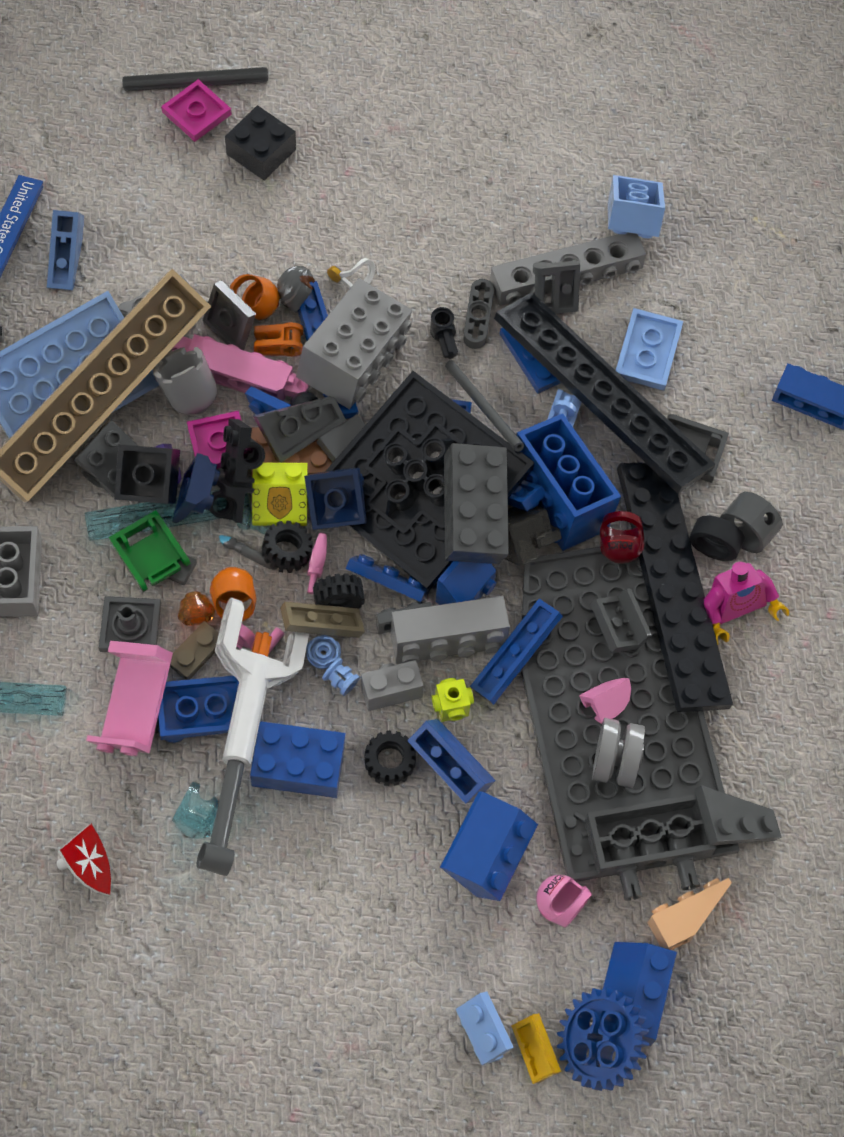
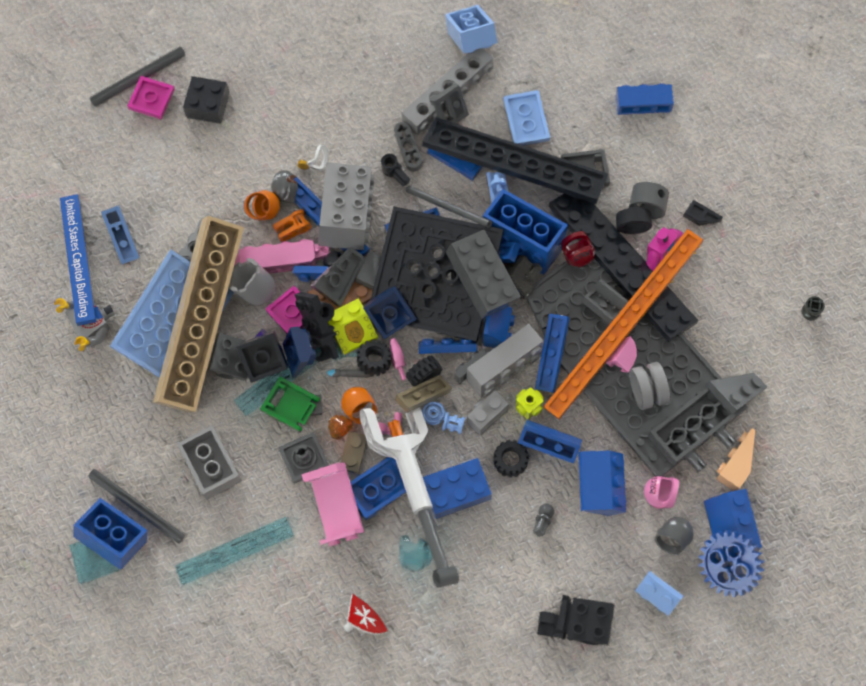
camera: 20 degrees left, 5 degrees up
dark grey plate [203,280,256,350] -> none
yellow plate [511,1013,561,1084] -> none
none -> dark grey axle [533,504,554,537]
none -> black plate [537,595,615,646]
none -> orange plate [543,229,703,420]
none -> dark grey helmet [655,516,694,554]
none -> black tile [683,200,723,226]

